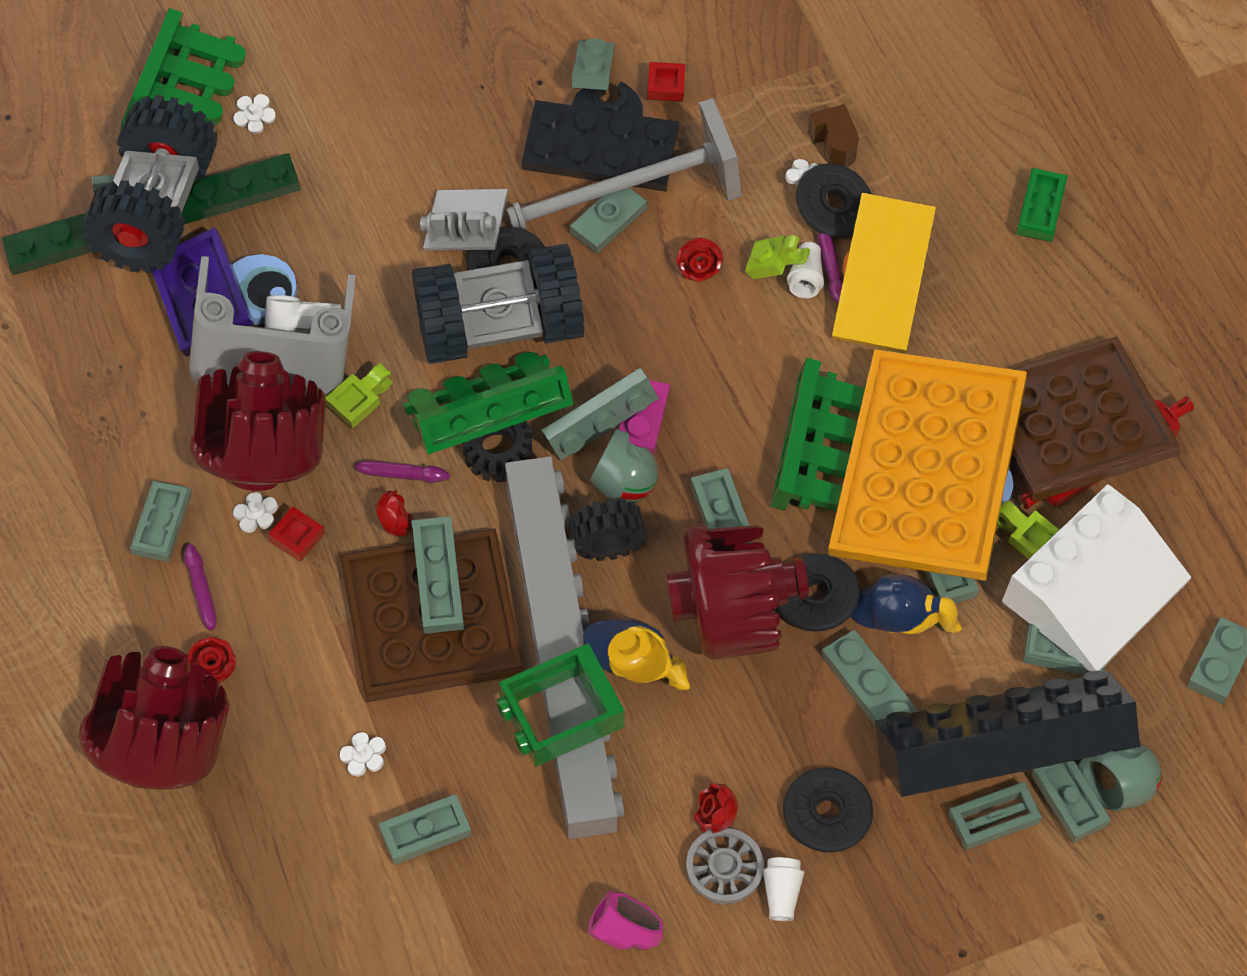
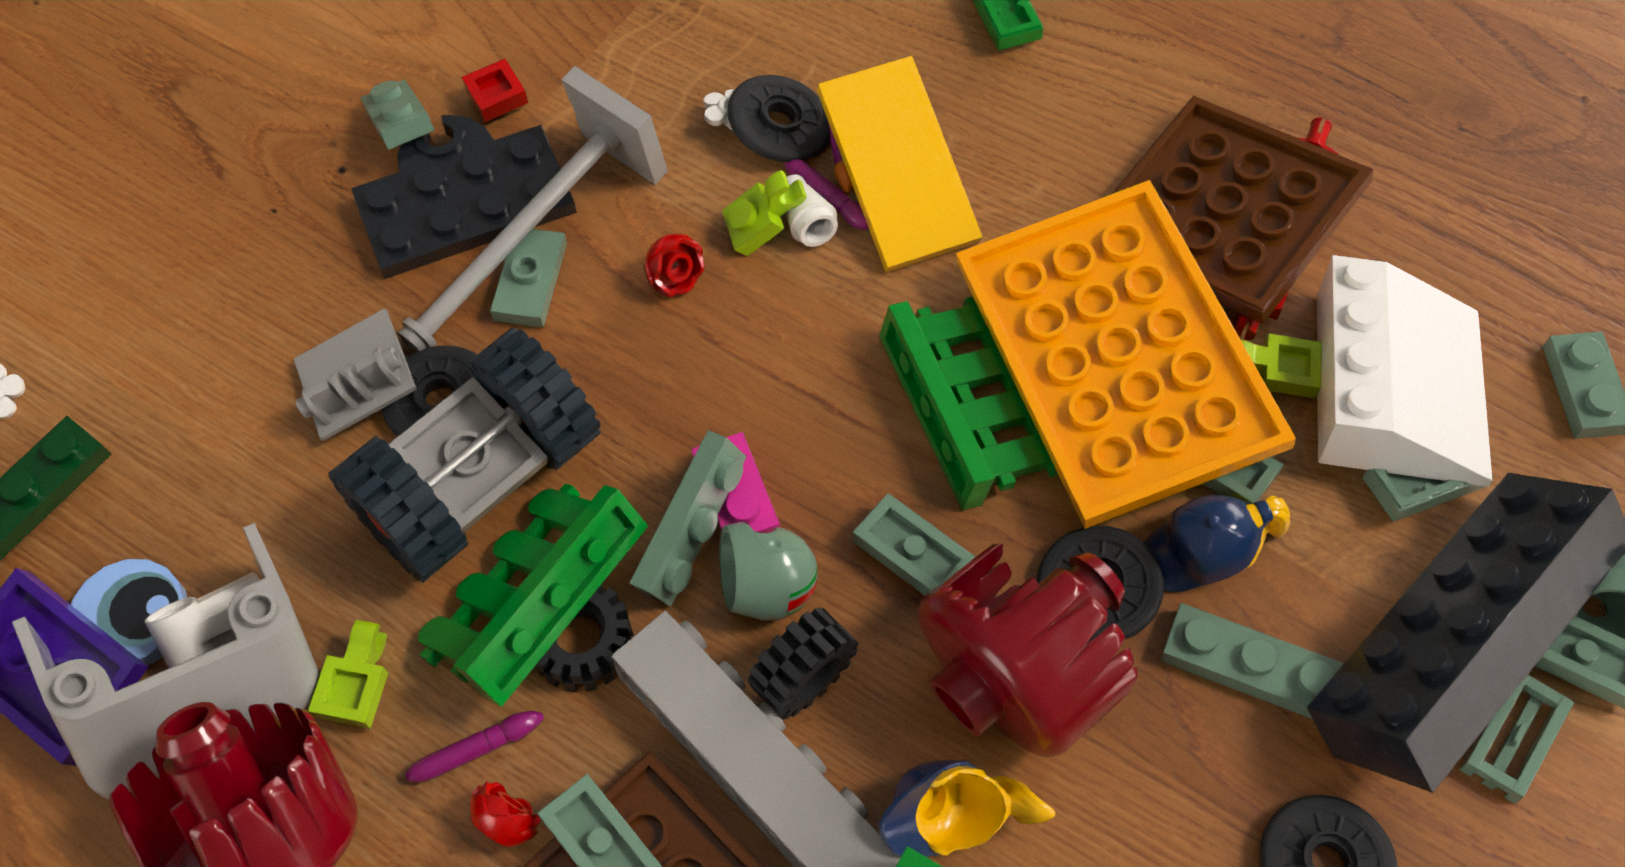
camera: 30 degrees left, 0 degrees up
reddish brown leg [808,104,859,167] -> none

